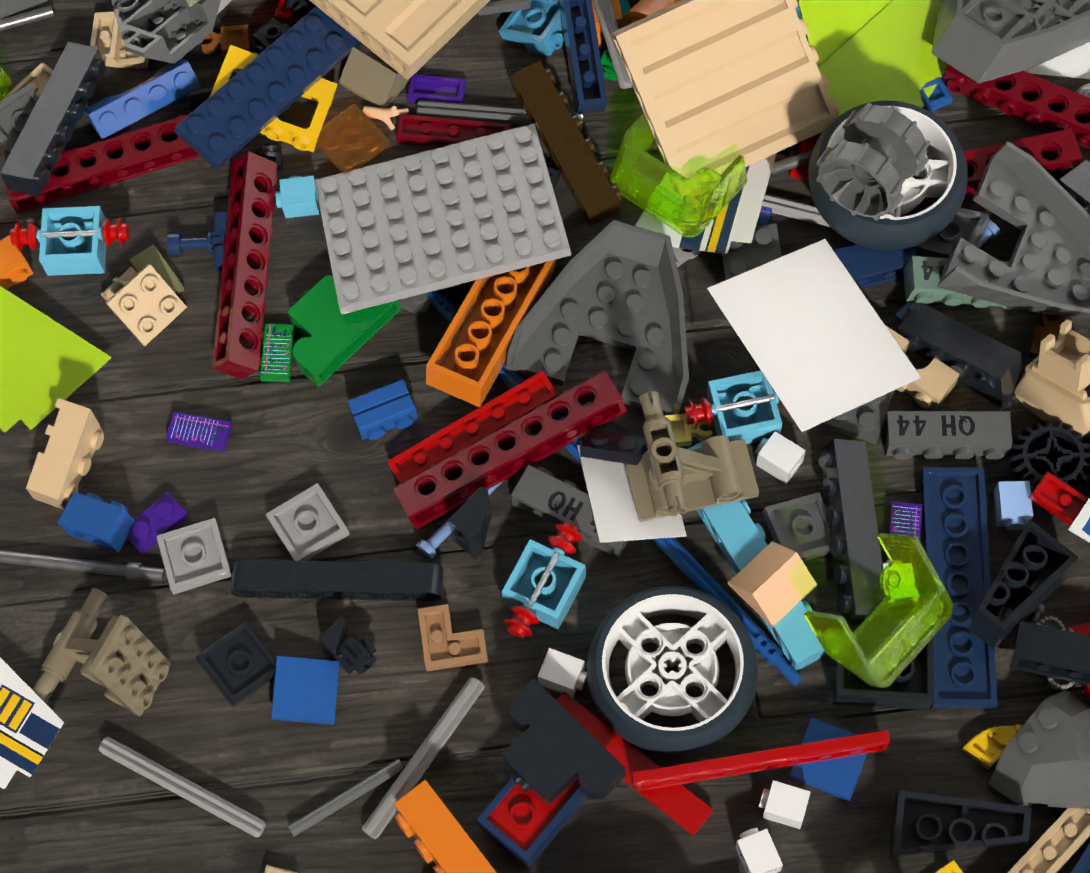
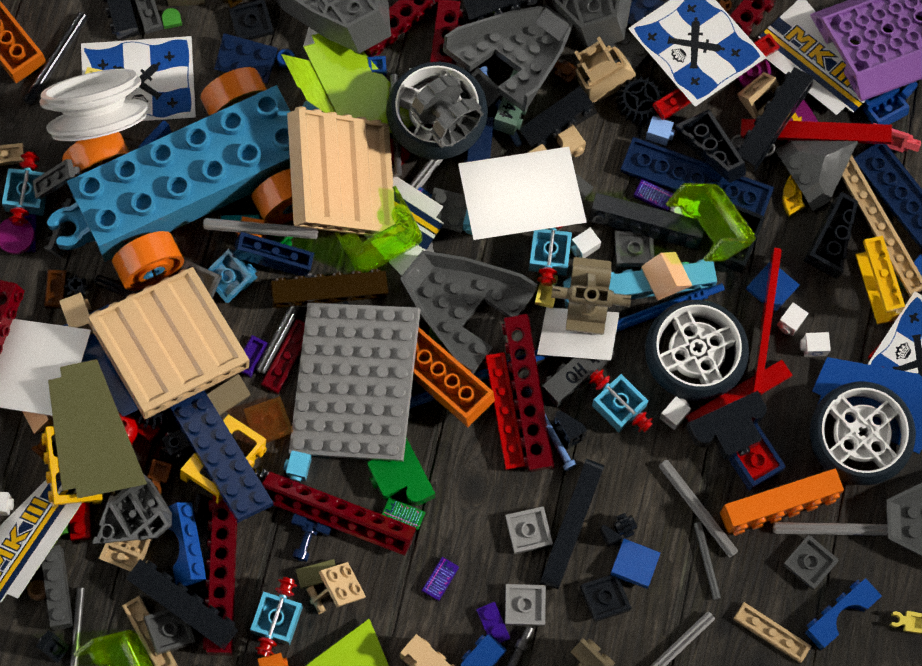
camera: 80 degrees left, 5 degrees up
blue brick [347,379,418,440] -> none
light nougat bar [362,106,409,130] -> none
medium nougat plate [418,604,488,672] -> none
black wing [580,421,648,465] -> none
dark grey brick [884,411,1012,460] -> none

